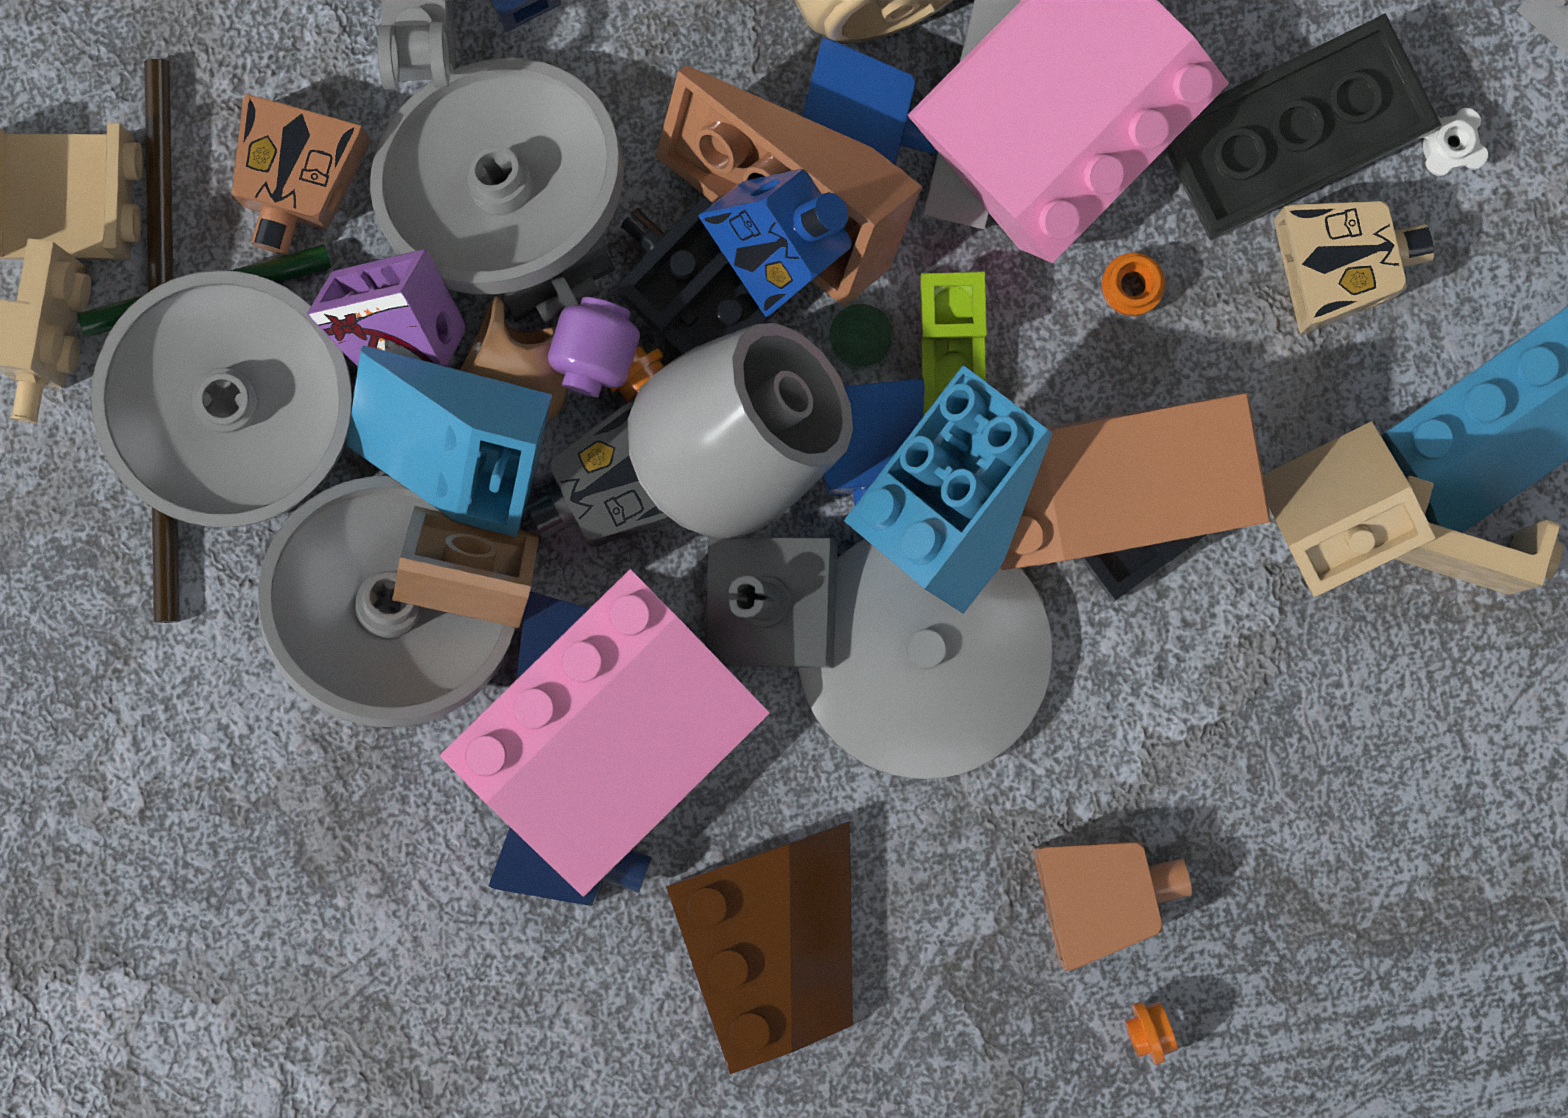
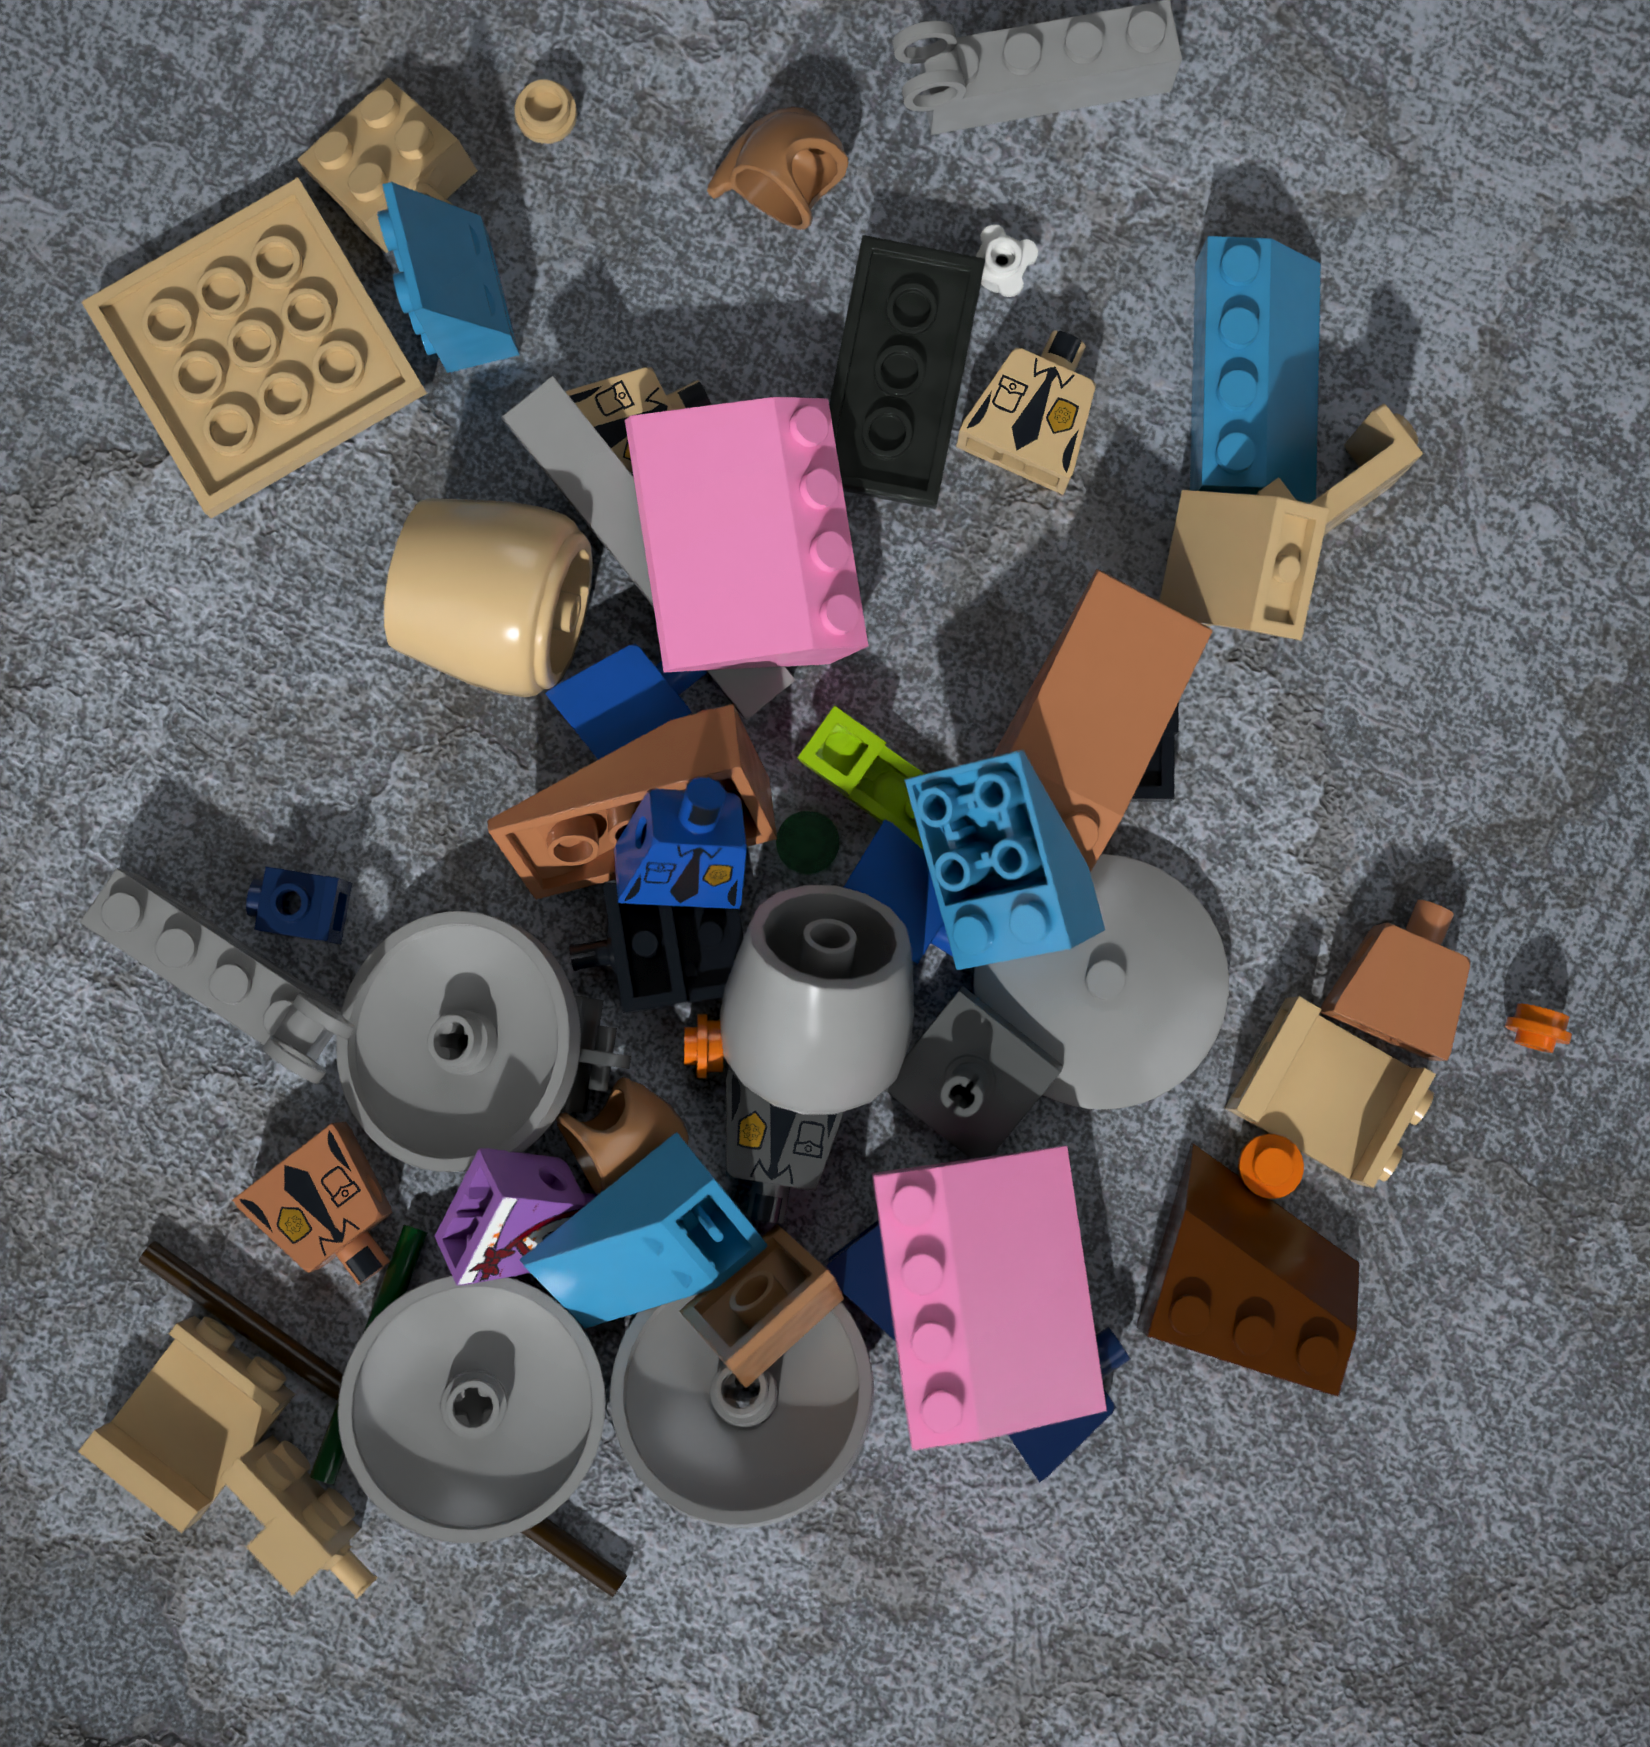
camera: 55 degrees left, 0 degrees up
medium lavender head [548,297,640,397] -> none
orange plate [1101,252,1165,316] -> none
none -> tan panel [1225,996,1436,1188]
none -> orange plate [1238,1134,1304,1199]

